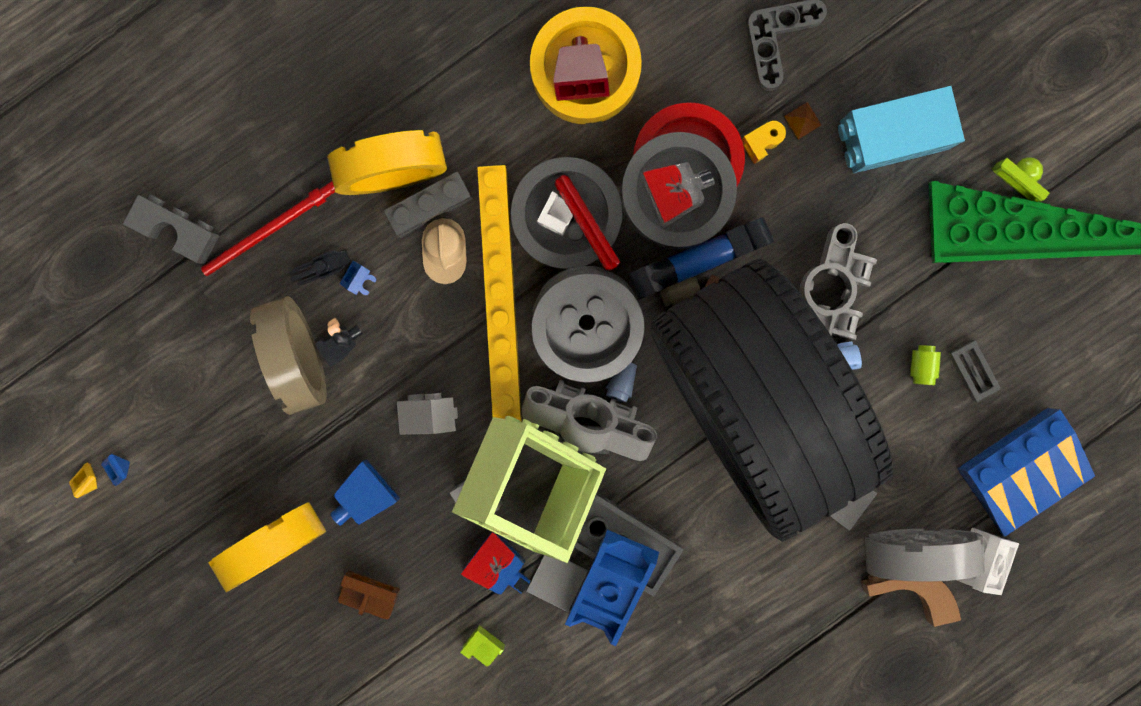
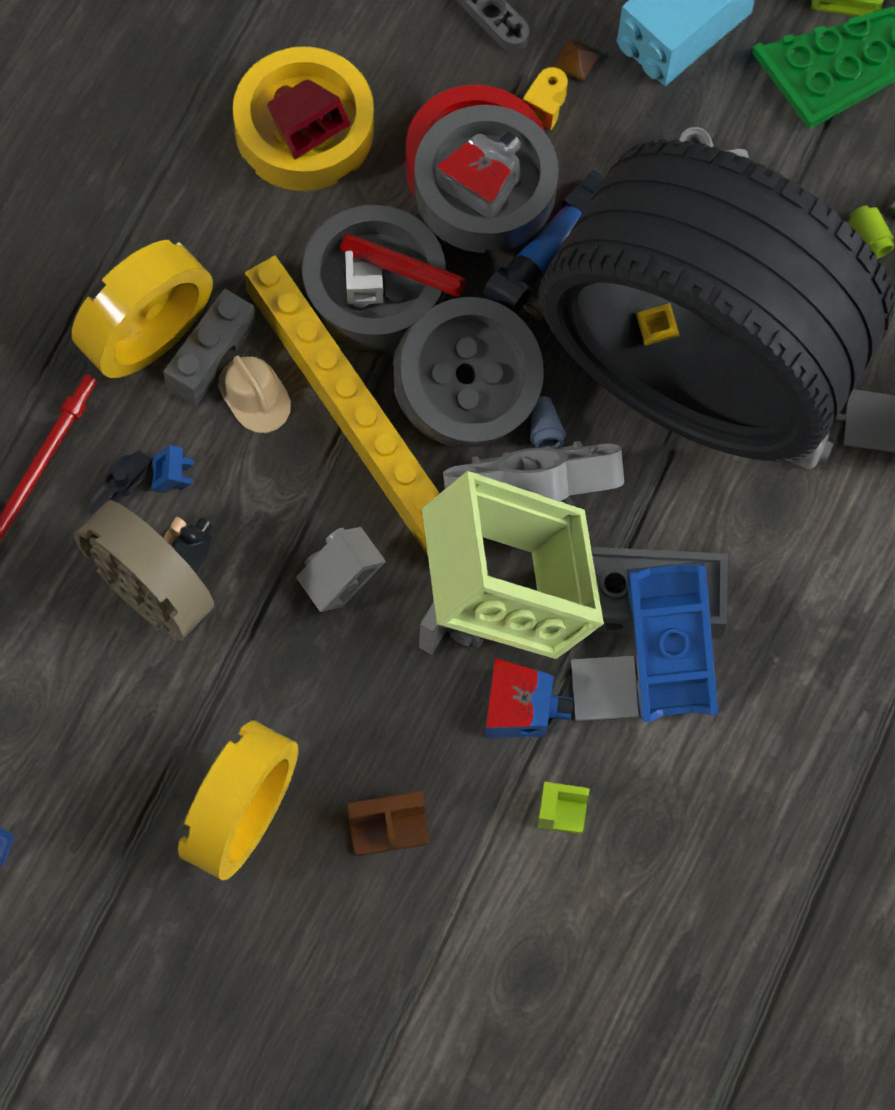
camera: 30 degrees left, 20 degrees down
blue torso [330,459,400,526] -> none

